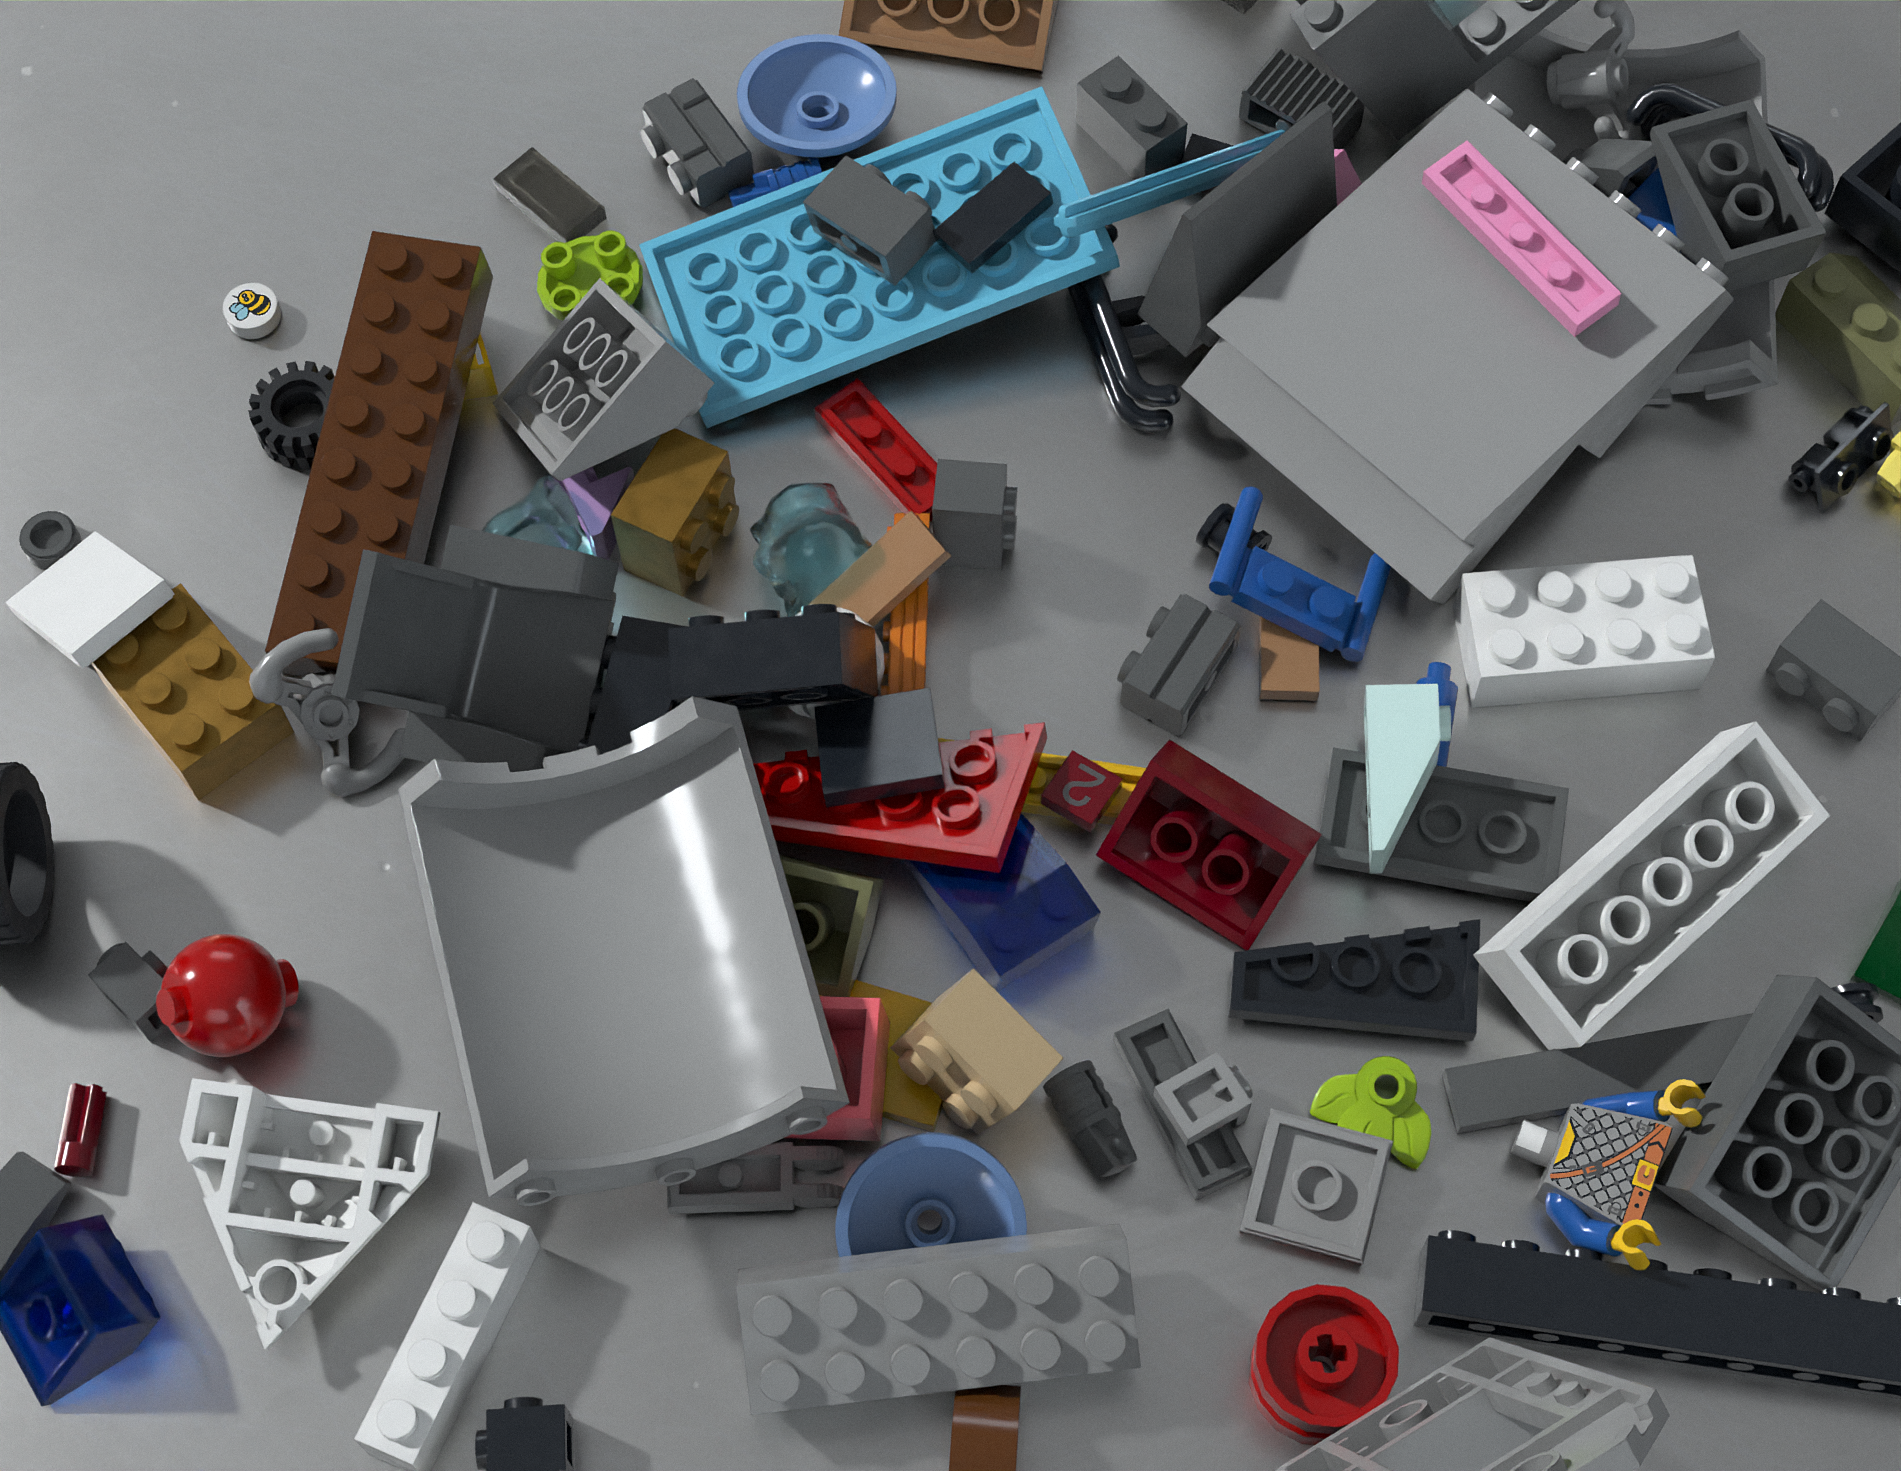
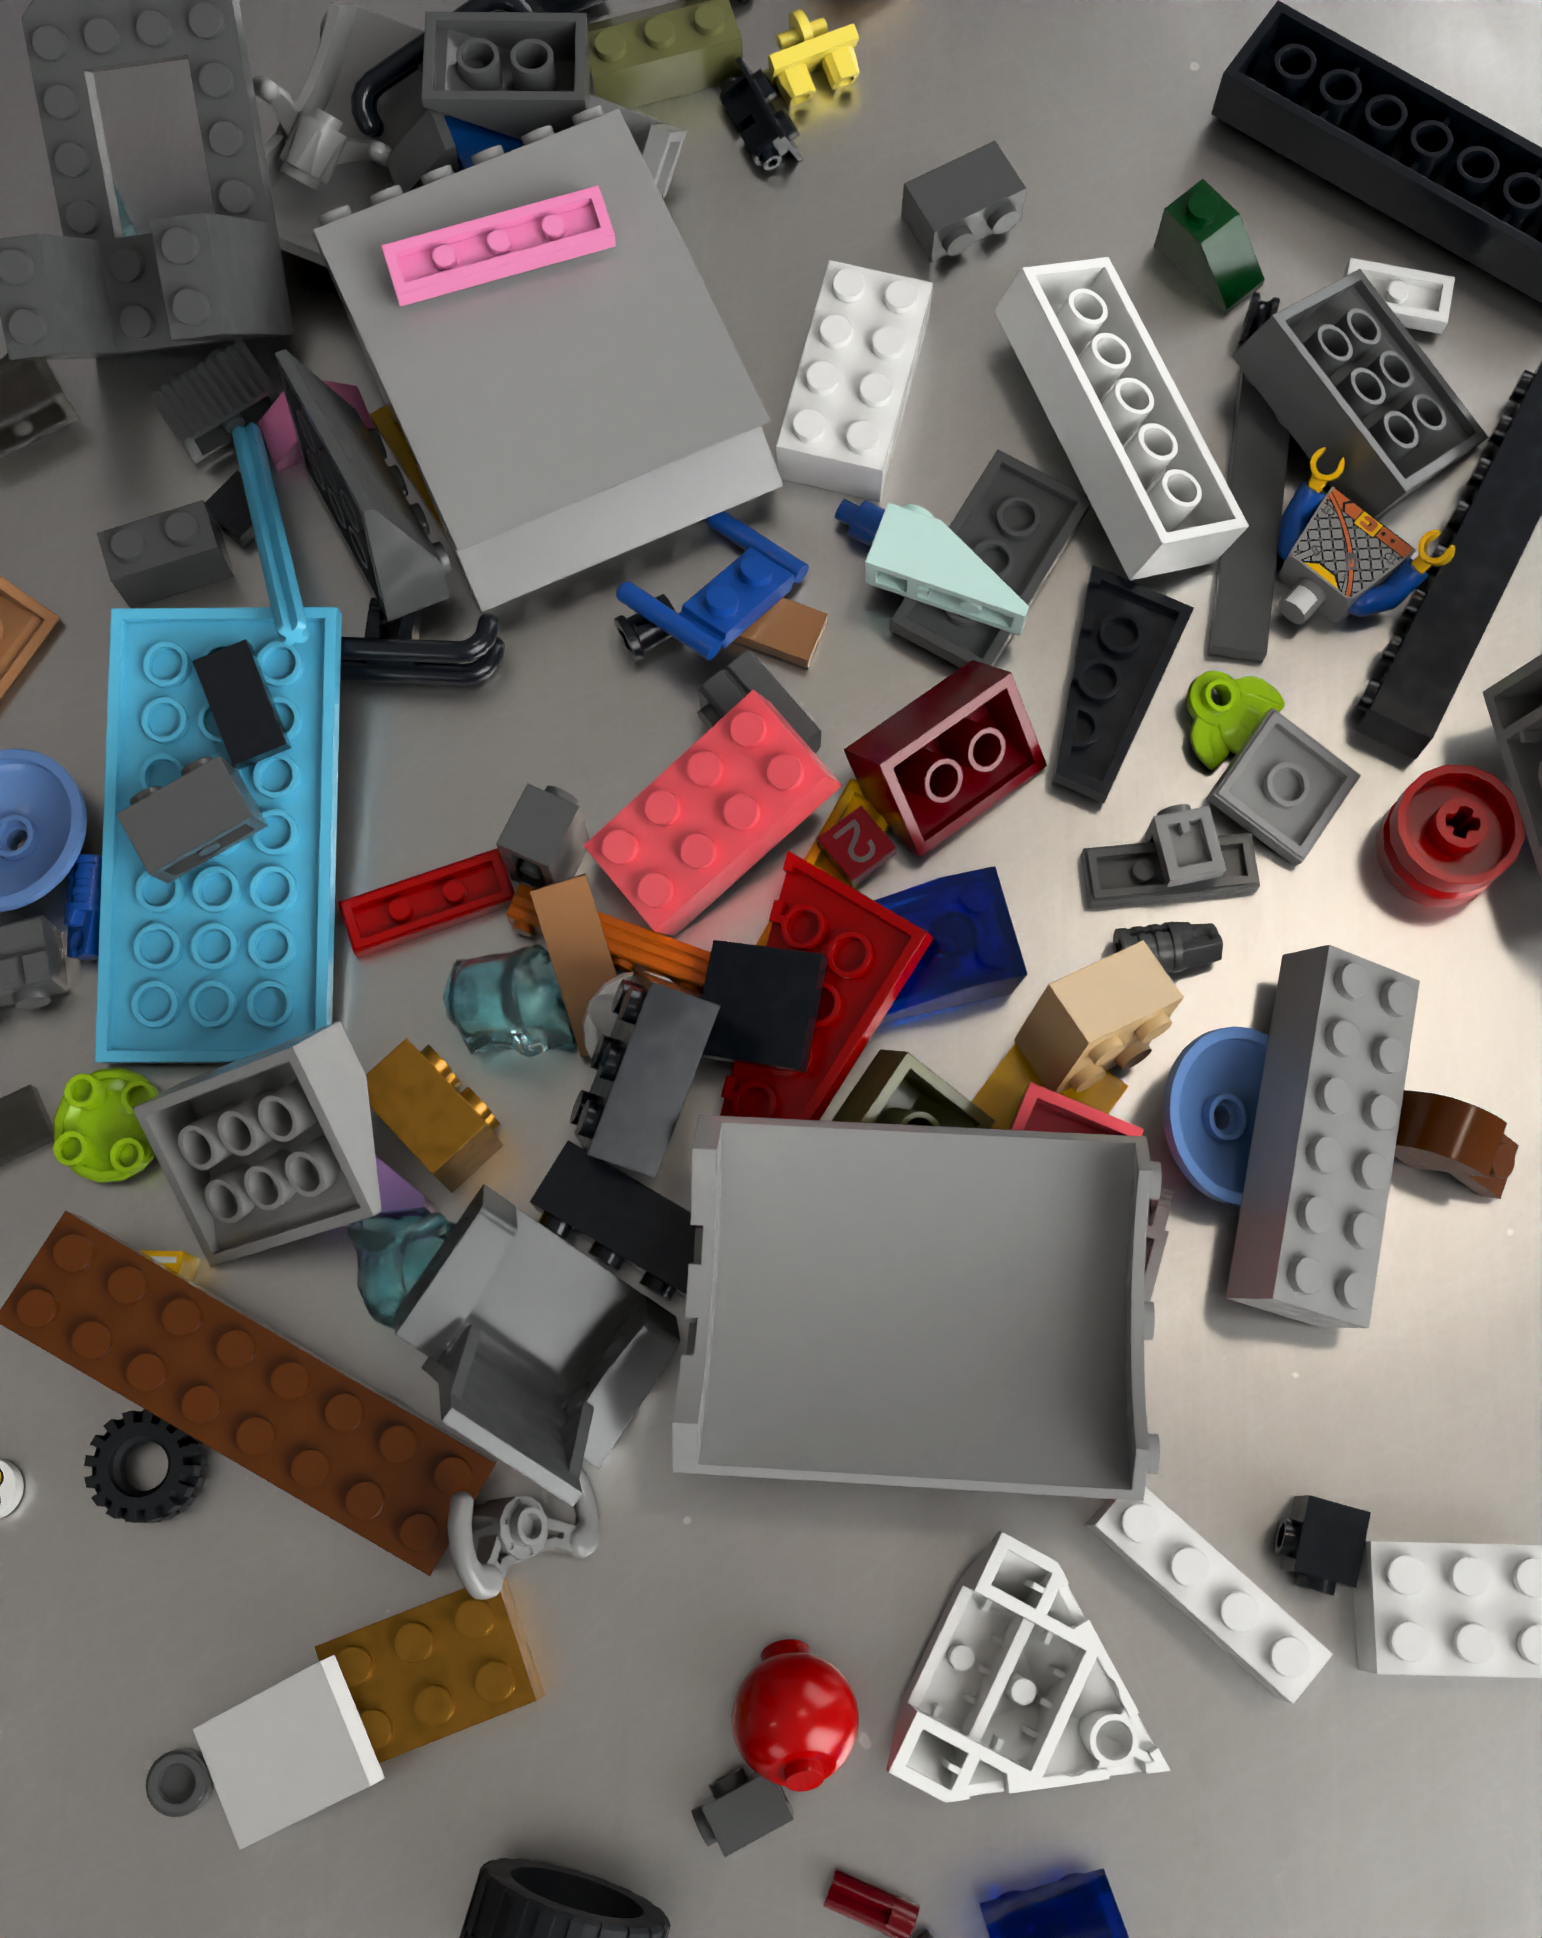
camera: 70 degrees left, 10 degrees up
none -> coral brick [583,690,842,937]

